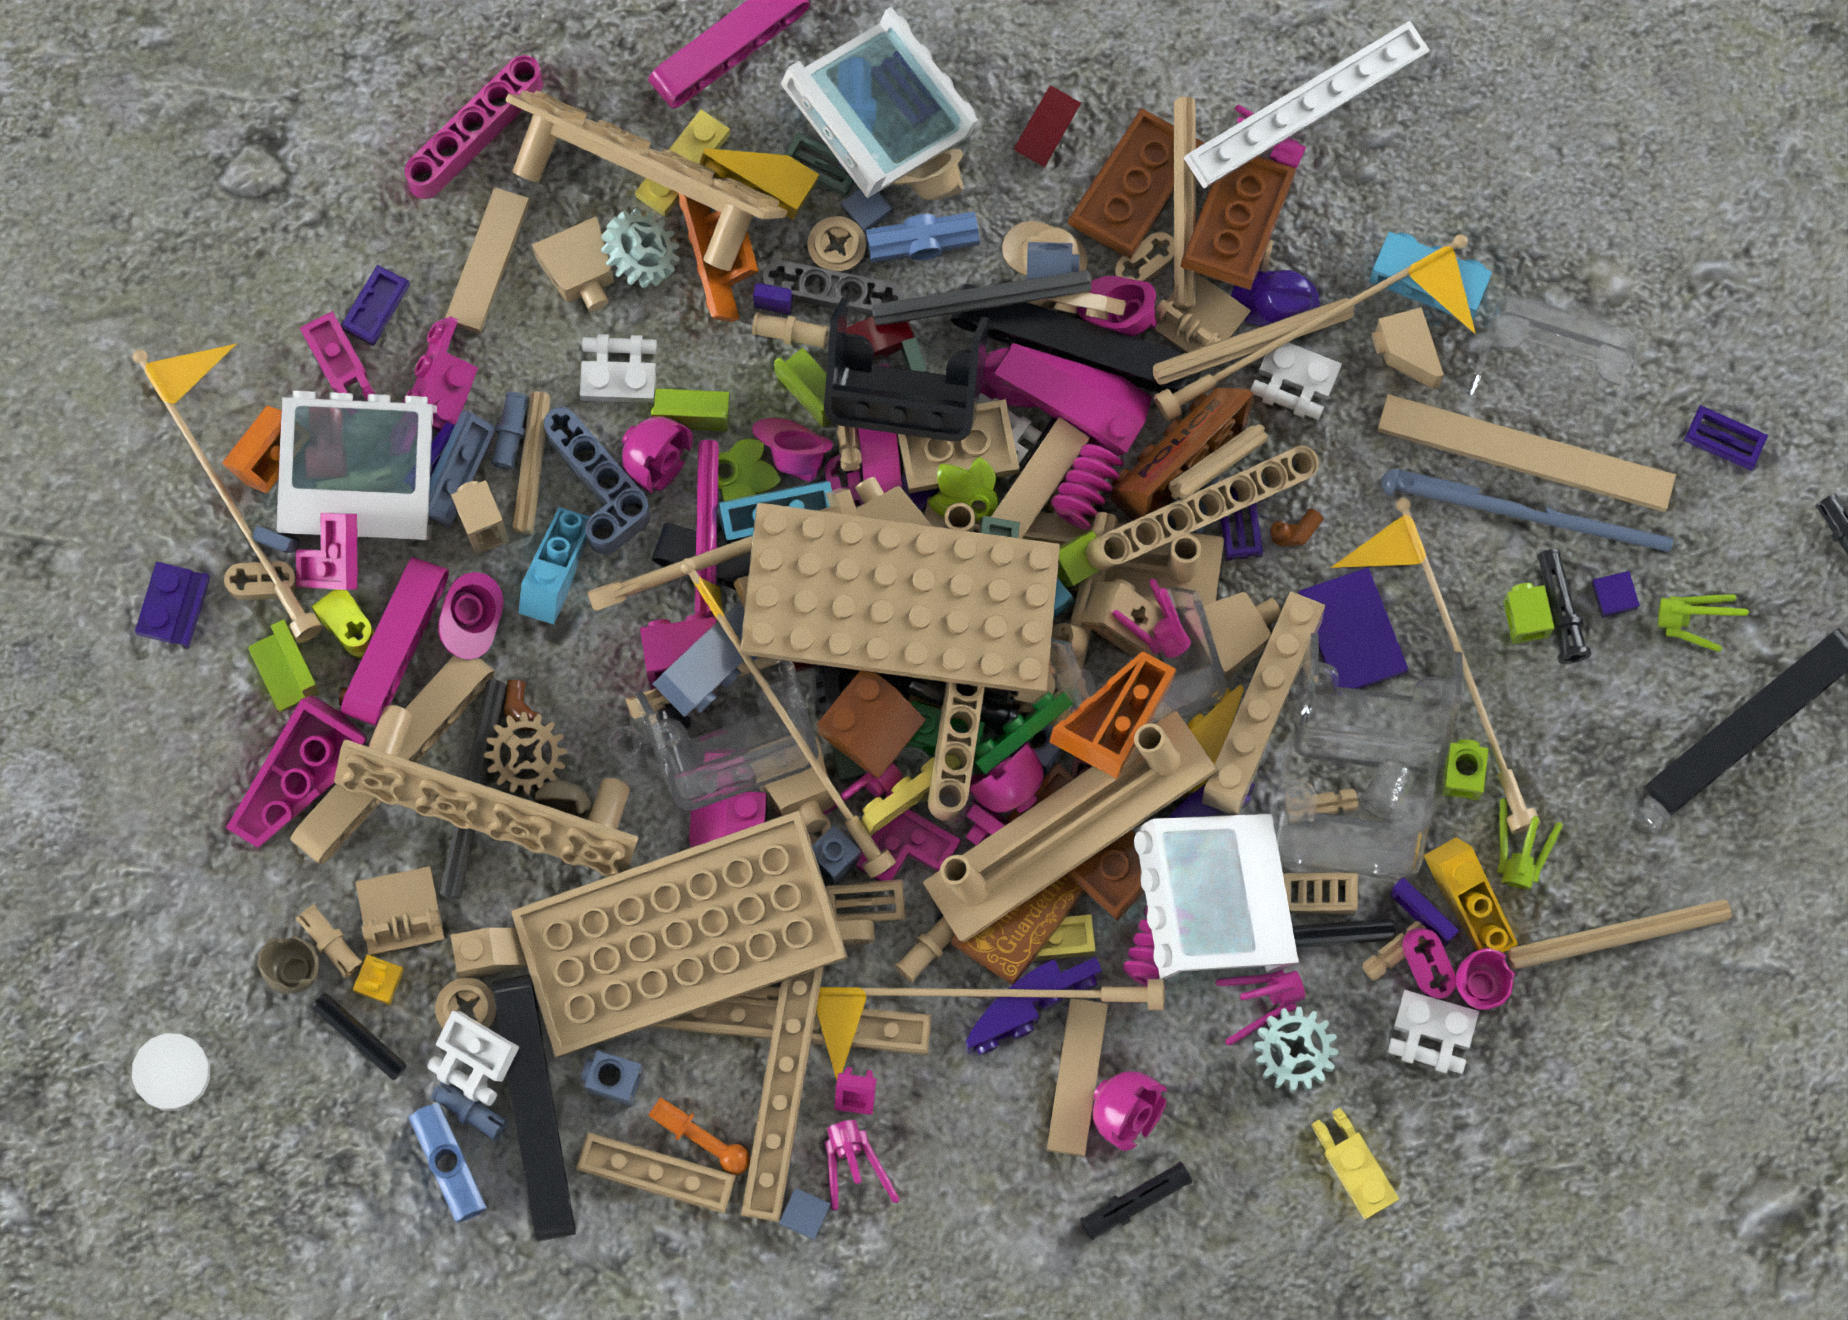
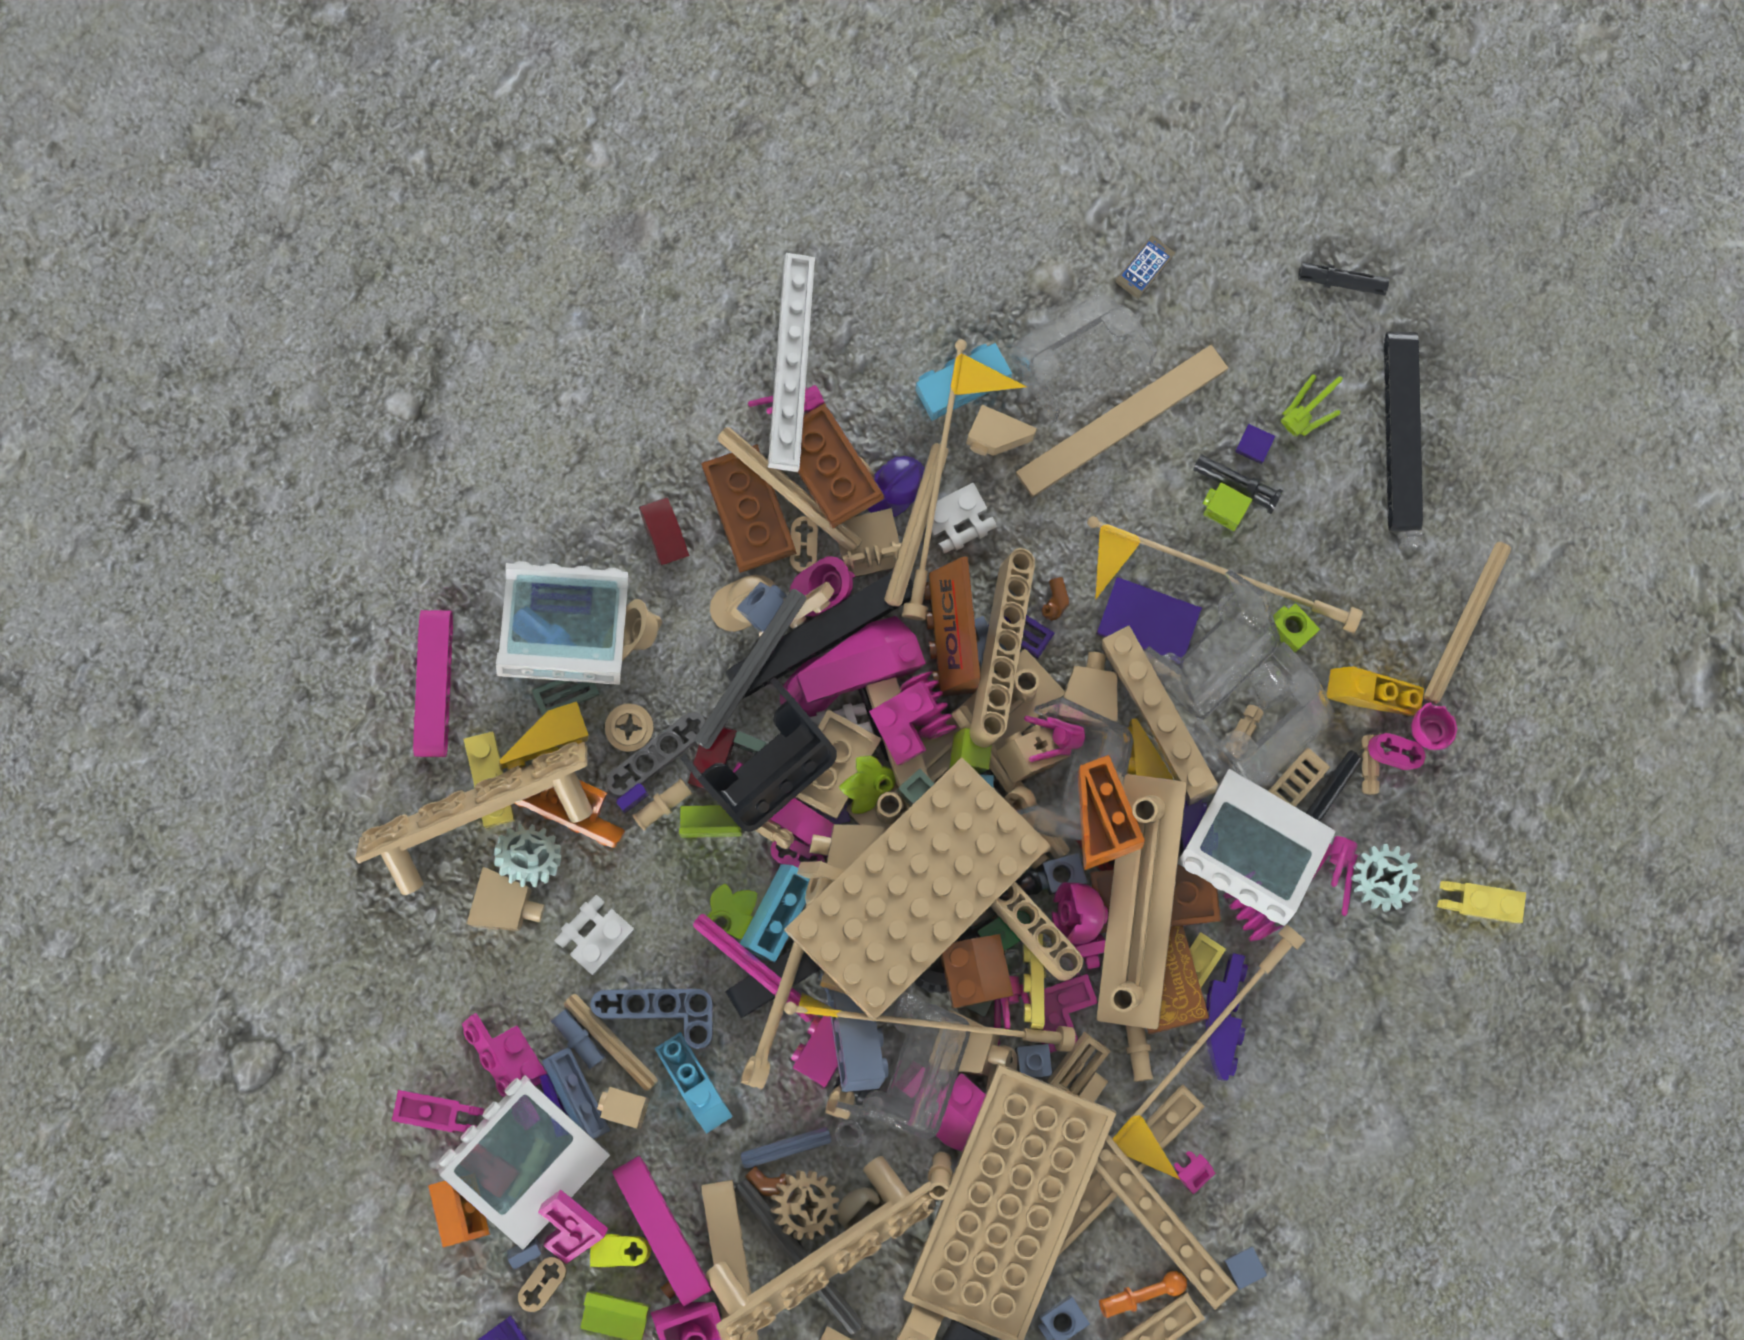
camera: 55 degrees left, 5 degrees up
piece [133,344,323,643] -> none
dark purple plate [340,265,410,346] -> none
dark pink beam [404,55,543,199] -> none
dark pink piece [438,572,504,660] -> none
tan tile [445,187,530,334] -> none
dark pink cylinder [622,416,693,493] -> none
lime panel [651,388,730,432] -> none
dark pink piece [752,418,833,482] -> none
dark pink plant [824,1120,899,1211] -> none
sand blue tile [840,189,892,233] -> none
medium blue piece [866,212,980,263] -> none
green plate [972,691,1073,775] -> none
tan tile [1046,998,1108,1157] -> none
black pin [1080,1161,1192,1241] -> none
dark pink cylinder [1093,1071,1167,1151] -> none
tan axle [1168,424,1268,500] -> none
sand blue bar [1381,469,1673,552] -> none
white plate [1387,990,1479,1074] -> none
dark purple tile [1390,877,1459,947] -> none
lime plant [1497,798,1563,890] -> none
dark purple tile [1683,405,1769,471] -> none
none -> sand blue axle [741,1127,832,1168]
none -> dark pink plate [869,681,938,765]
none -> tan pin [928,1152,953,1200]
none -> tile [1115,235,1175,300]

